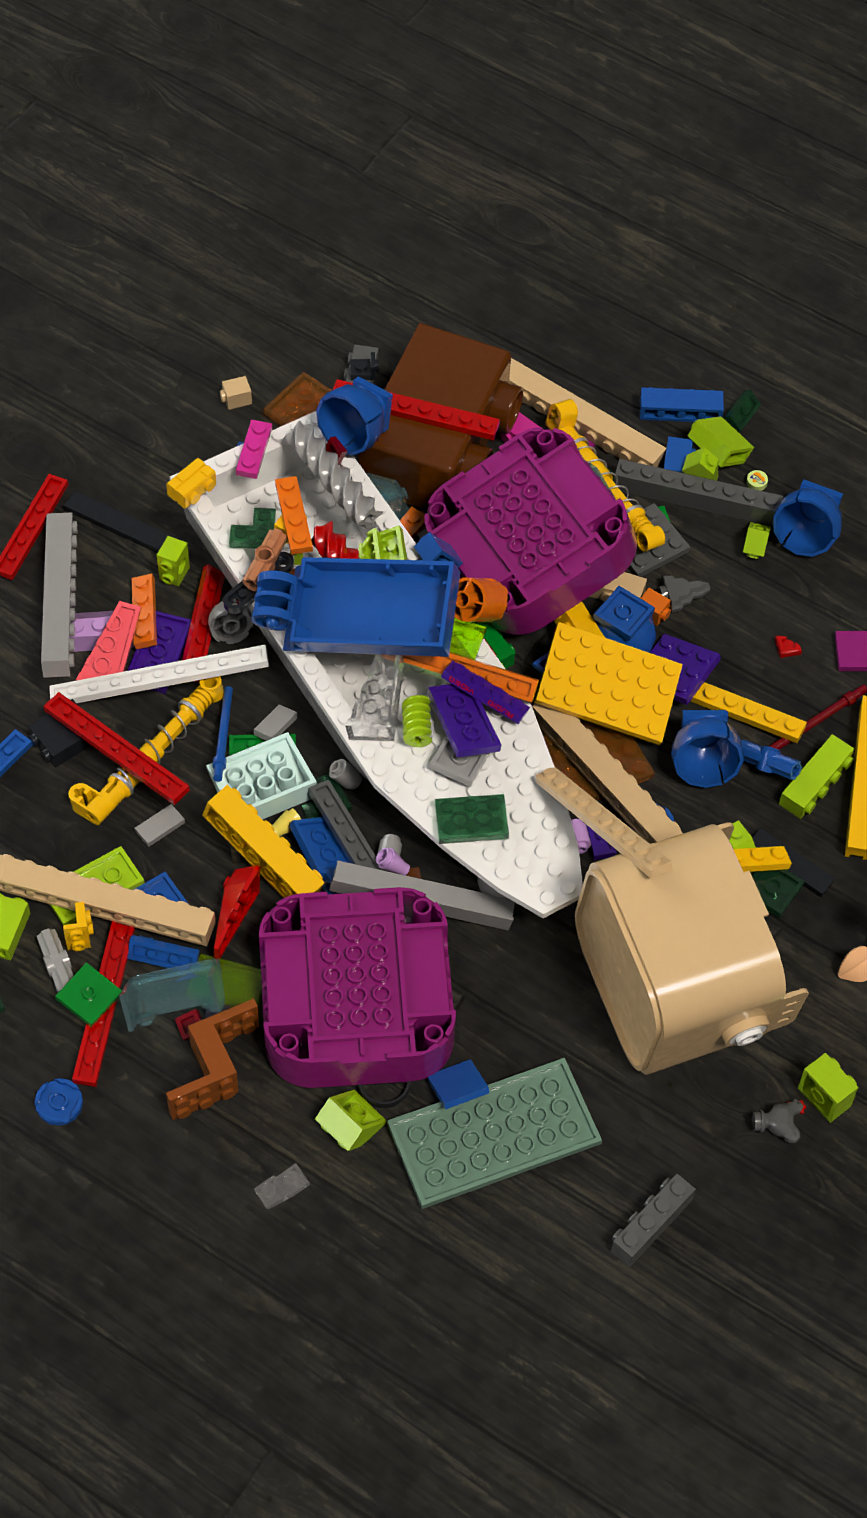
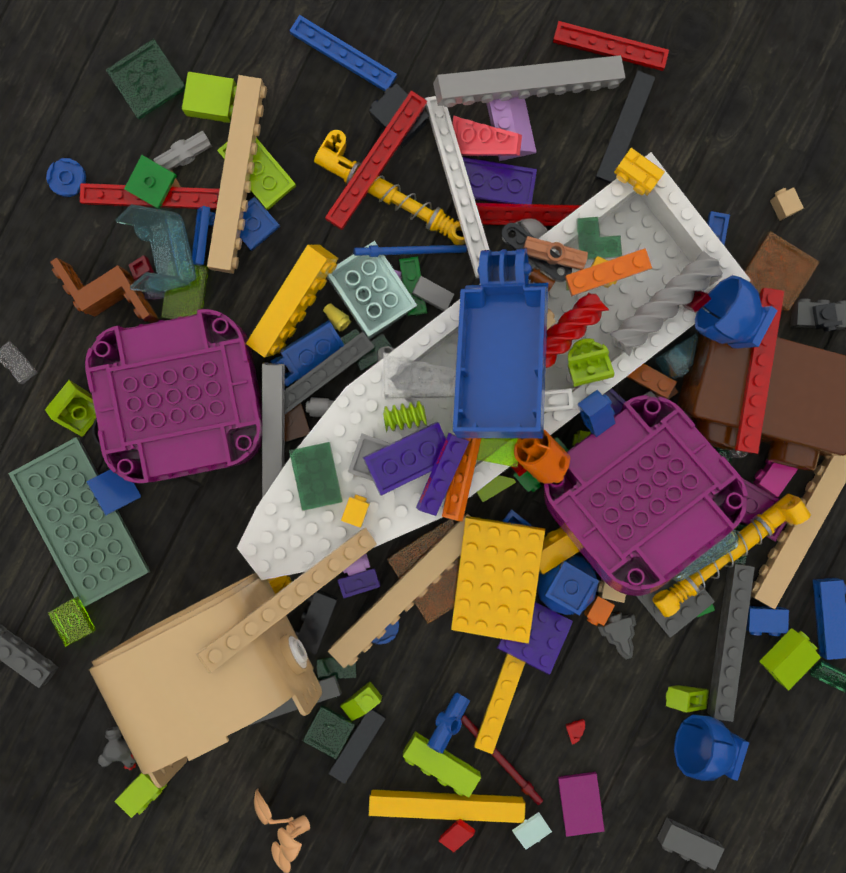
camera: 85 degrees right, 30 degrees up
yellow bracket [63,902,94,951] -> none
orange plate [132,573,157,649] -> none
light grey tile [135,804,185,847] -> none
lime brick [157,536,190,587] -> none
red wedge [214,865,260,962] -> none
dark pink plate [236,420,272,479] -> none
lavender cone [376,848,410,875] -> none
blue plate [671,710,744,788] -> none
lime slope [682,447,719,481] -> none
yellow plate [733,846,792,872] -> none
yellowish green tile [746,470,768,491] -> none
none -> clear neon green tile [48,596,96,647]
none -> yellow brick [341,494,370,528]

